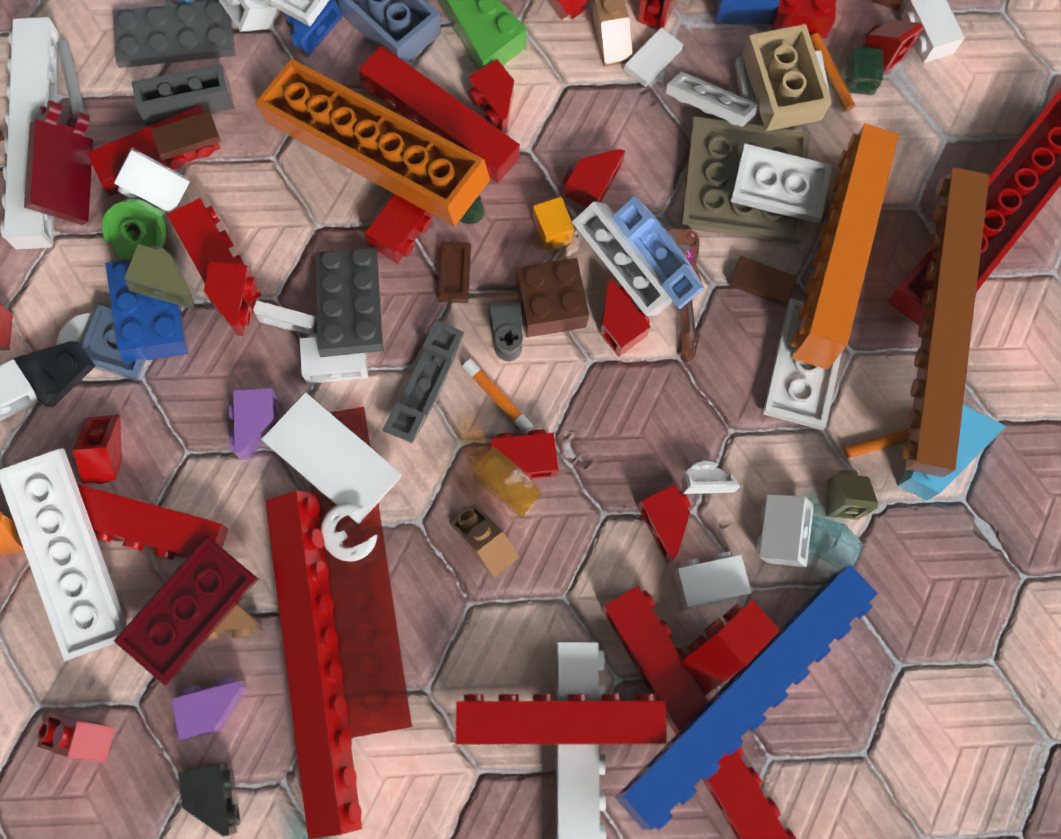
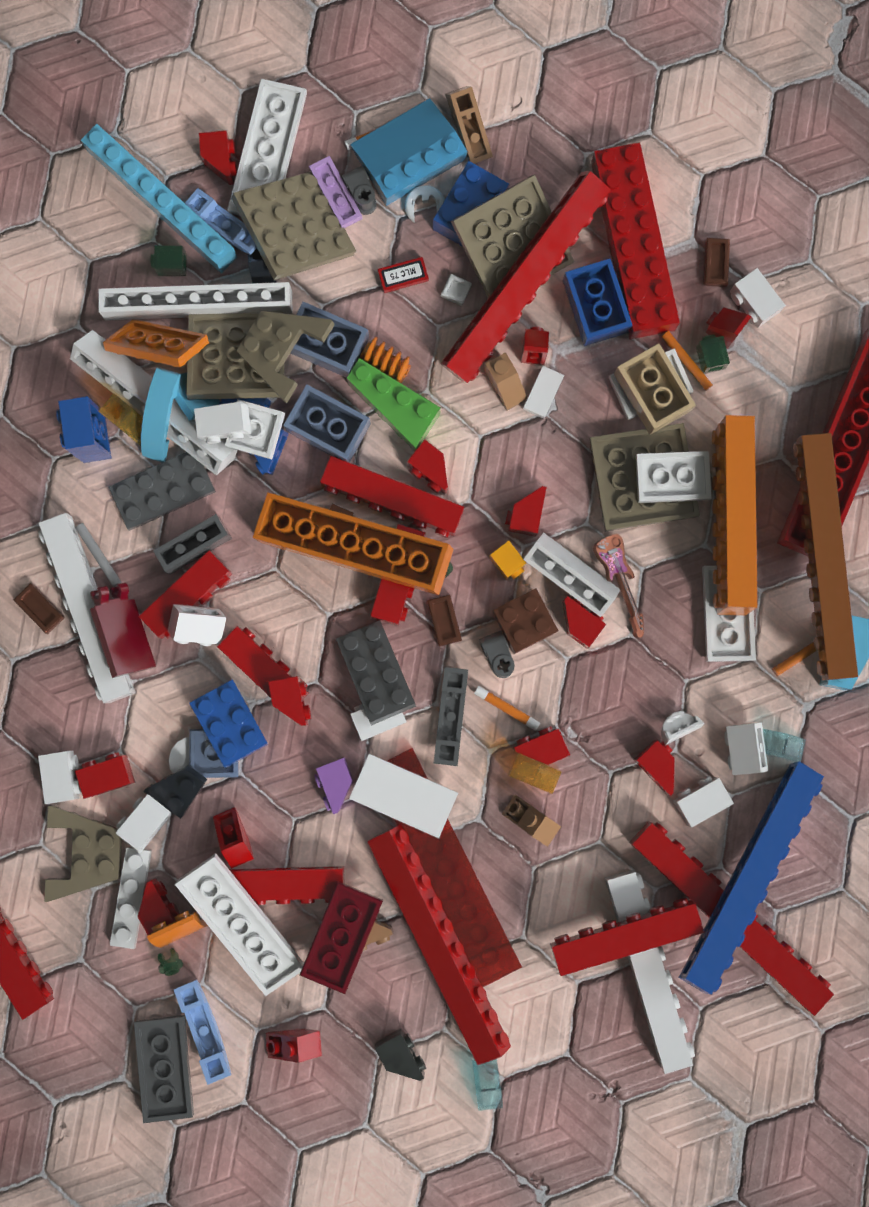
camera: 10 degrees left, 10 degrees up
bright green plate [102,198,167,260] -> none
olive slope [124,244,194,309] -> none
copper tile [151,111,221,160] -> none
medium lavender slope [171,676,247,740] -> none
white tile [253,300,318,335] -> none
white head [321,502,377,561] -> none
light blue slope [612,196,704,309] -> none
white plate [666,71,758,127] -> none
red brick [681,599,780,693] -> none
copper tile [729,256,797,307] -> none
olive slope [827,470,878,520] -> none

